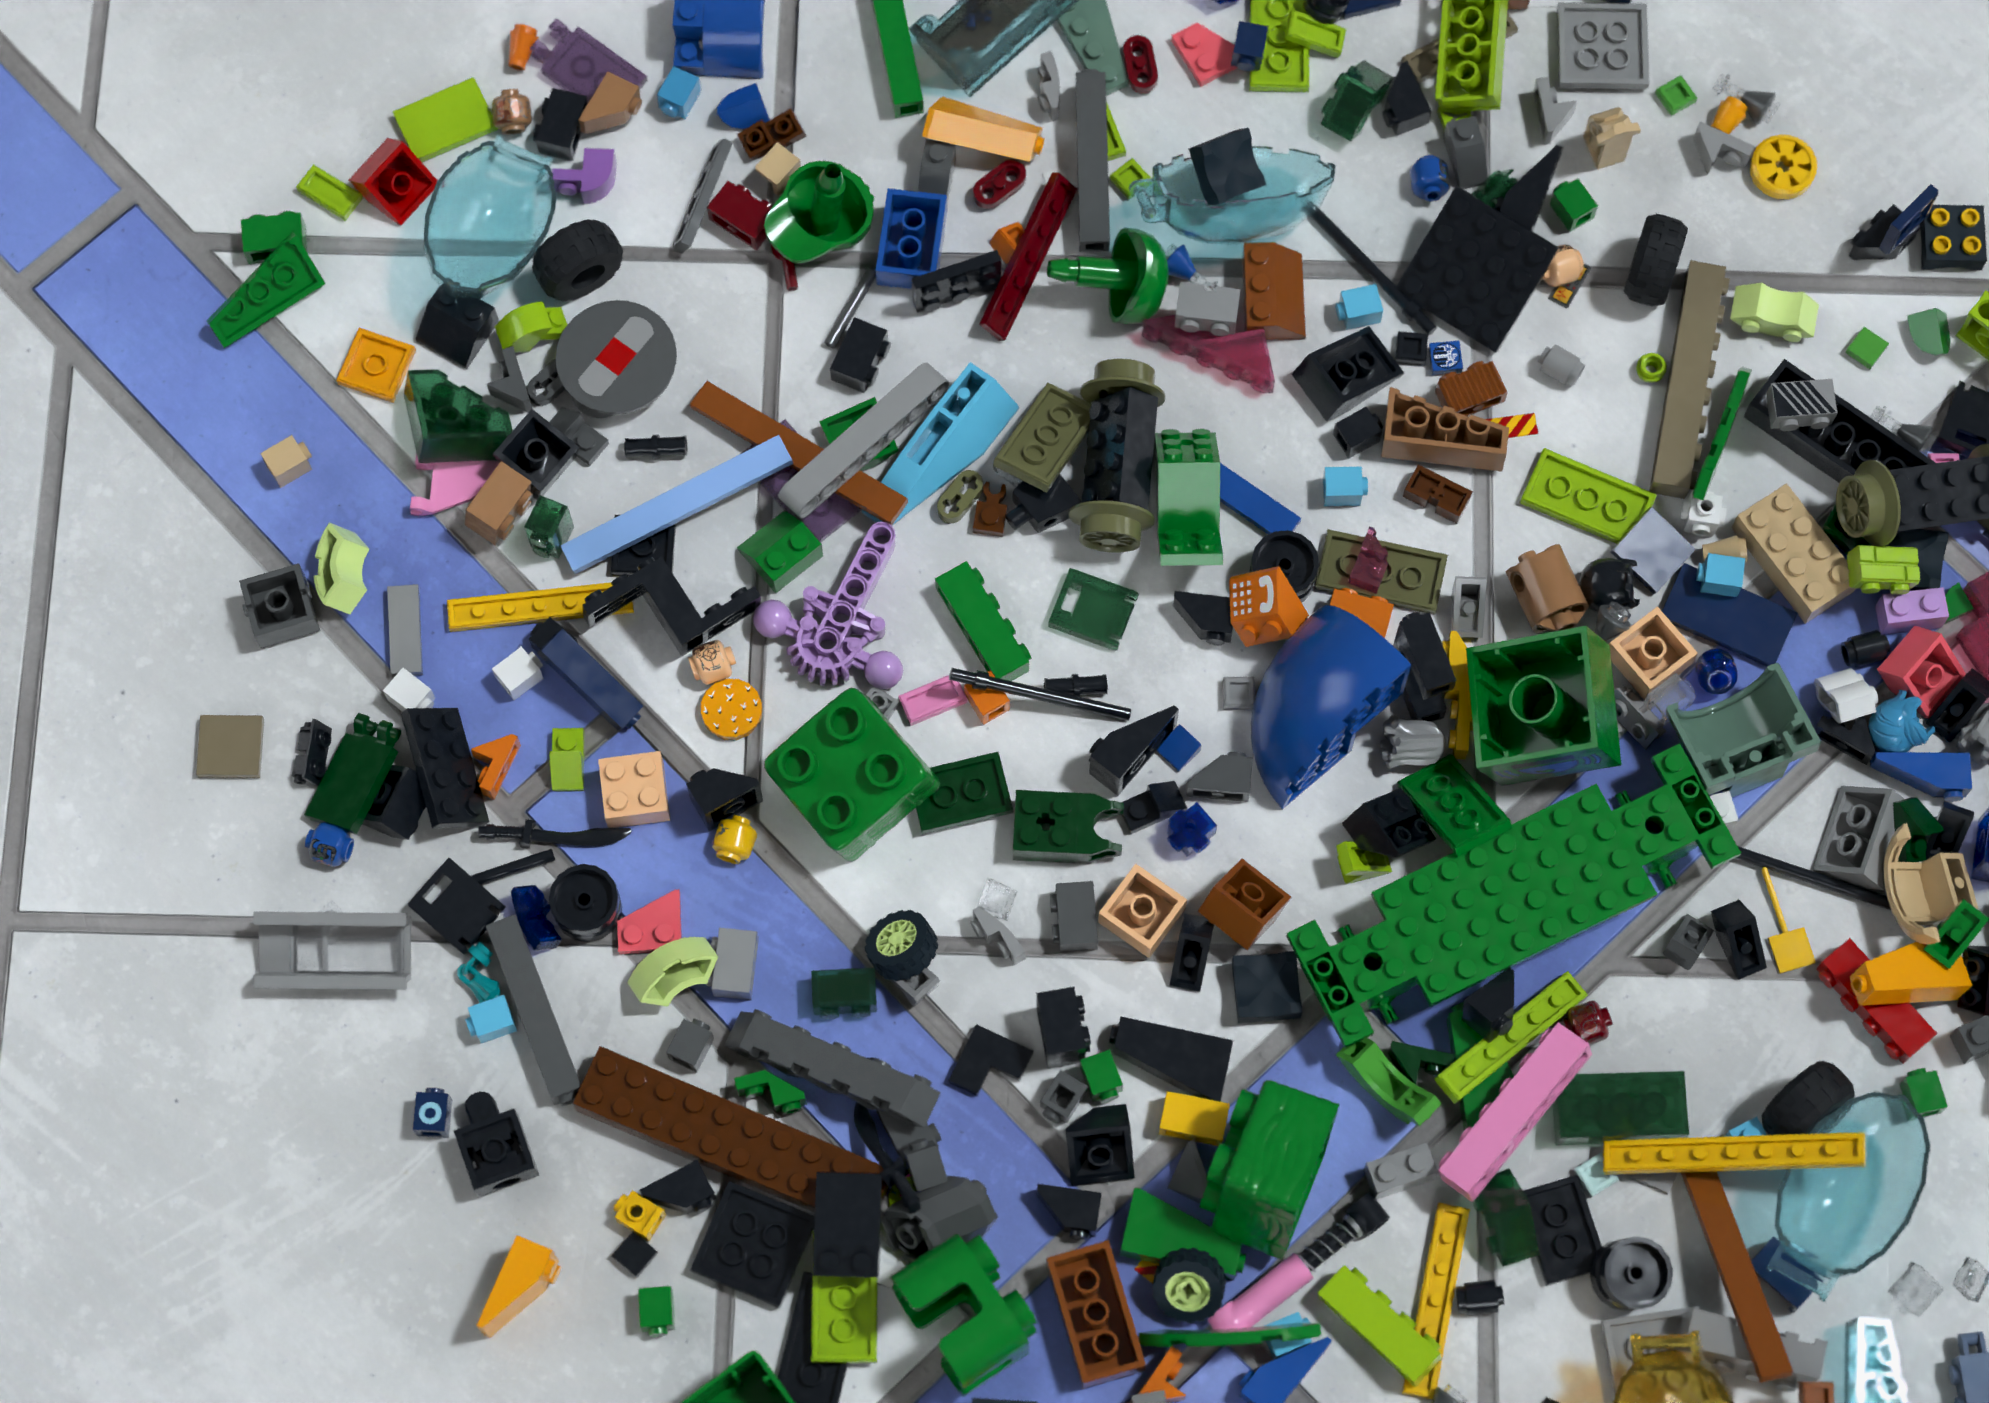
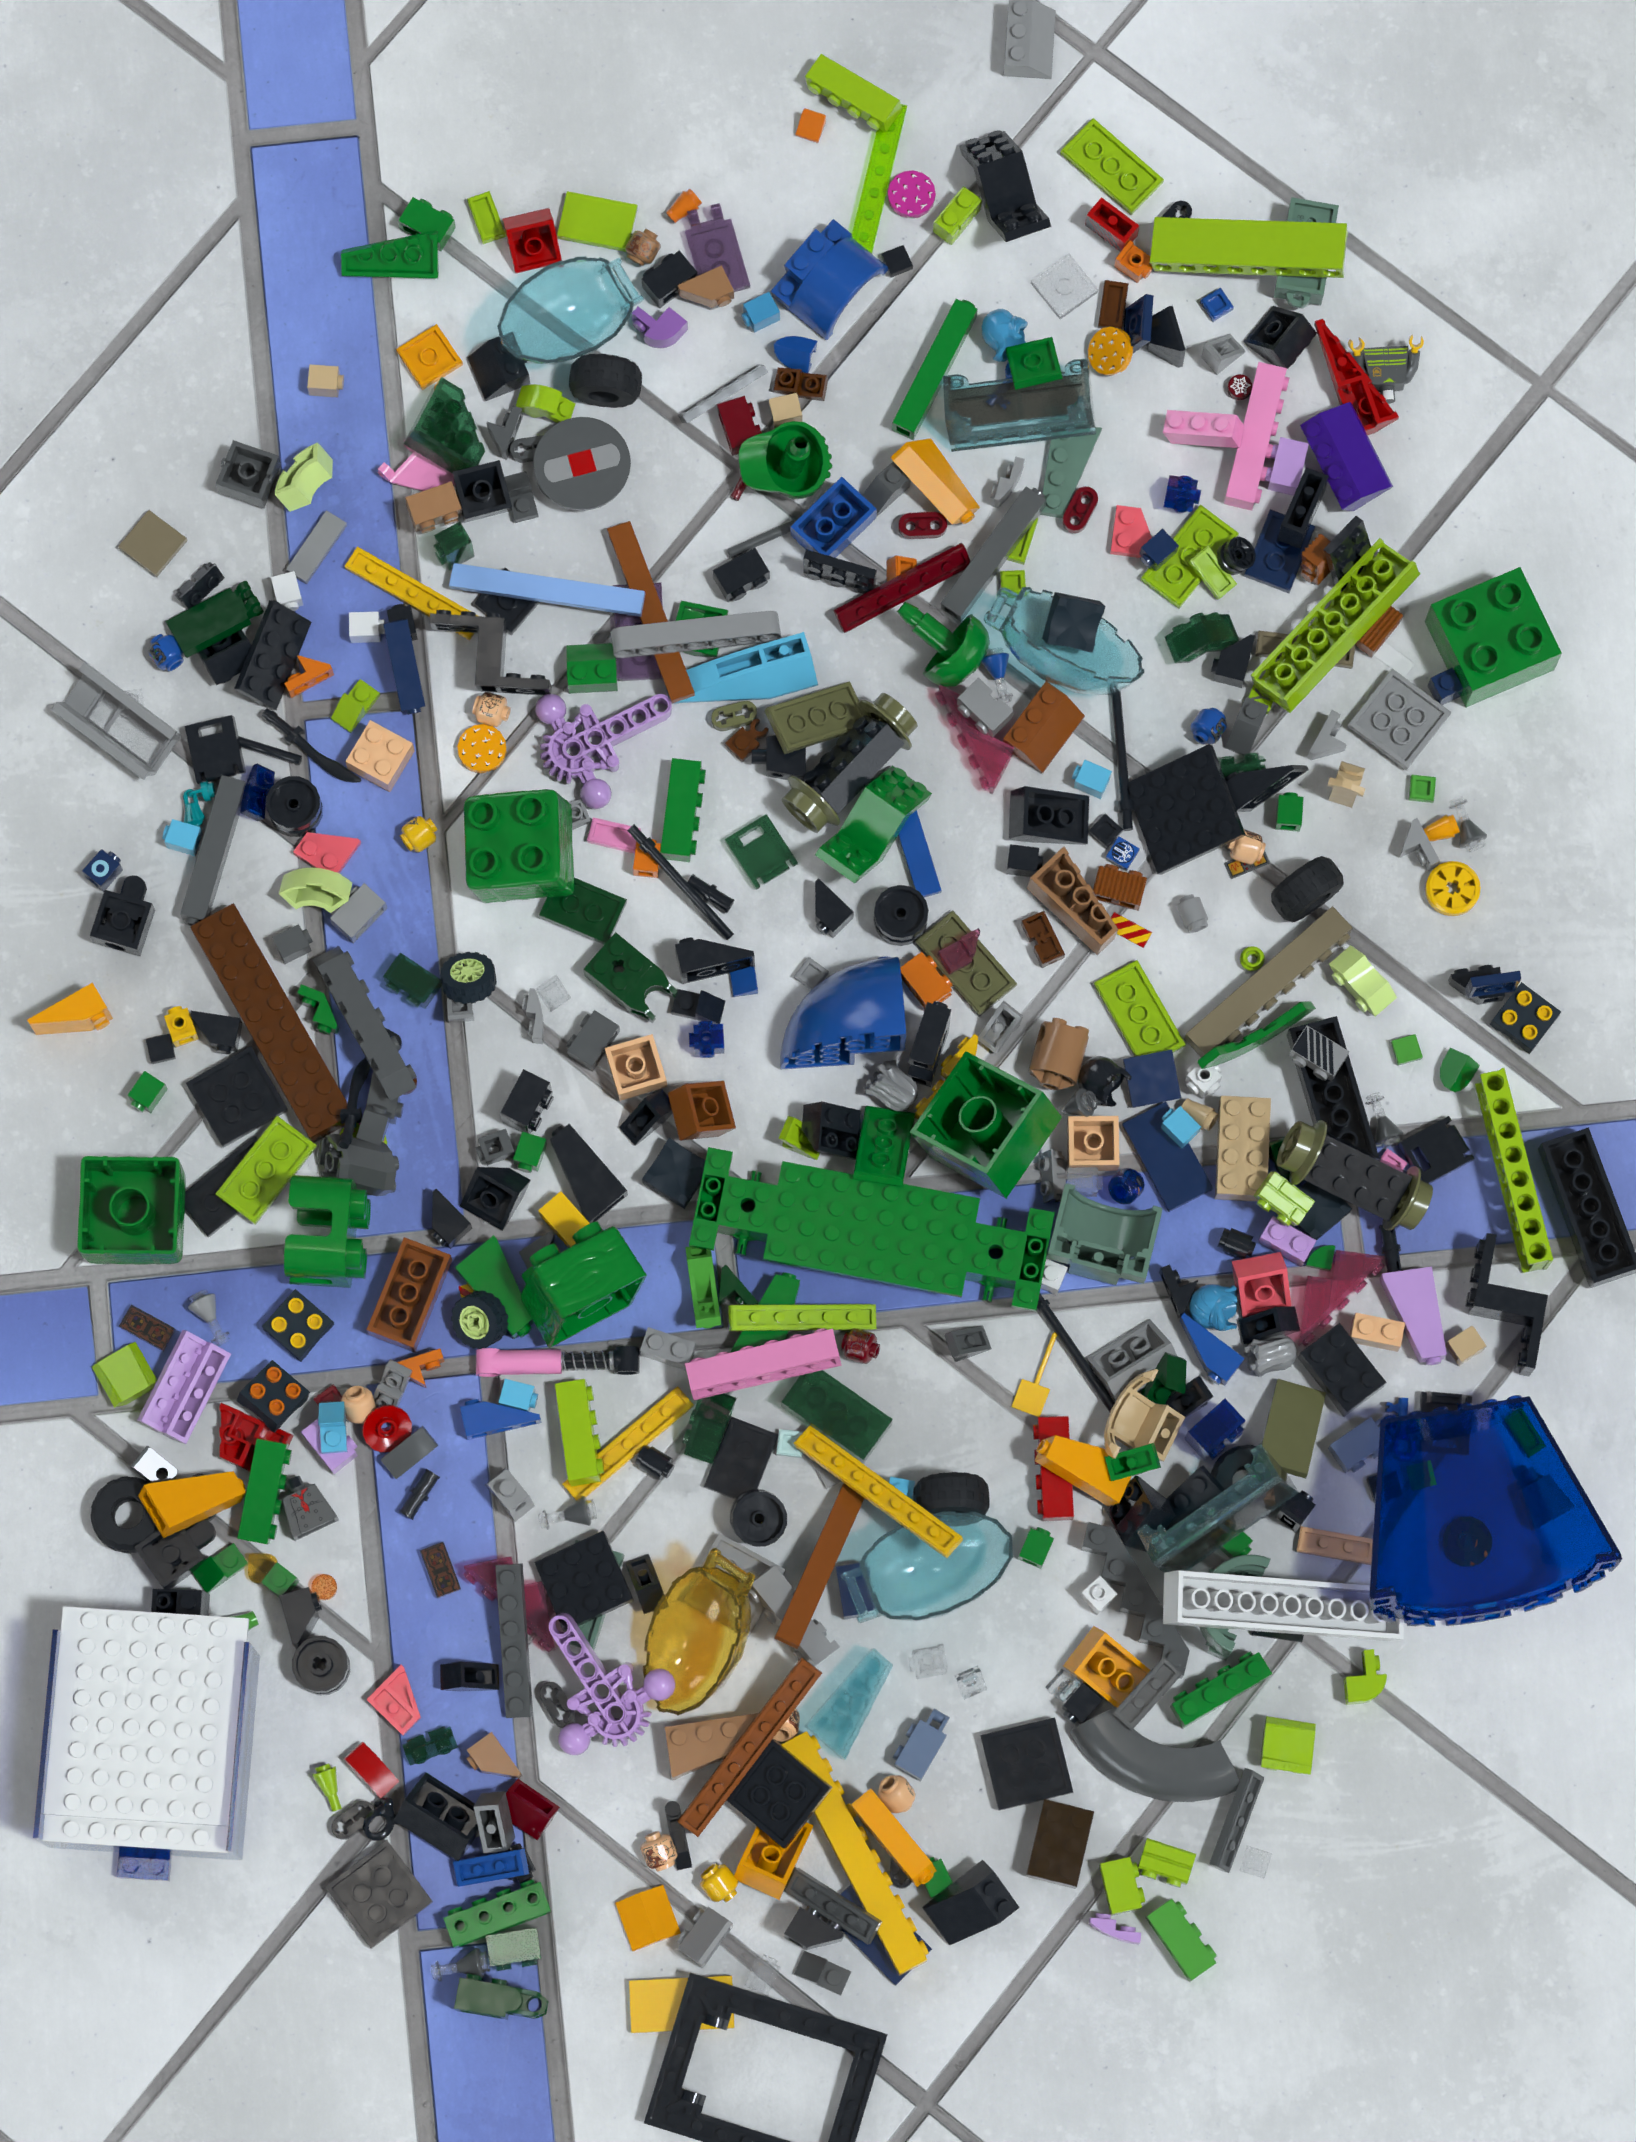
camera: 35 degrees right, 5 degrees up
black pin [624,434,688,459] -> none
black slope [686,768,763,832] -> none
black slope [813,1171,882,1278] -> none
black tile [949,1024,1034,1096] -> none
green tile [1139,1322,1321,1347] -> none
dark grey slope [1186,752,1253,802] -> none
orange slope [1229,566,1309,647] -> none
medium azure brick [1323,466,1368,506] -> none
black slope [1462,968,1514,1042] -> none
black slope [1711,900,1767,980] -> none
white brick [1814,668,1878,723] -> none

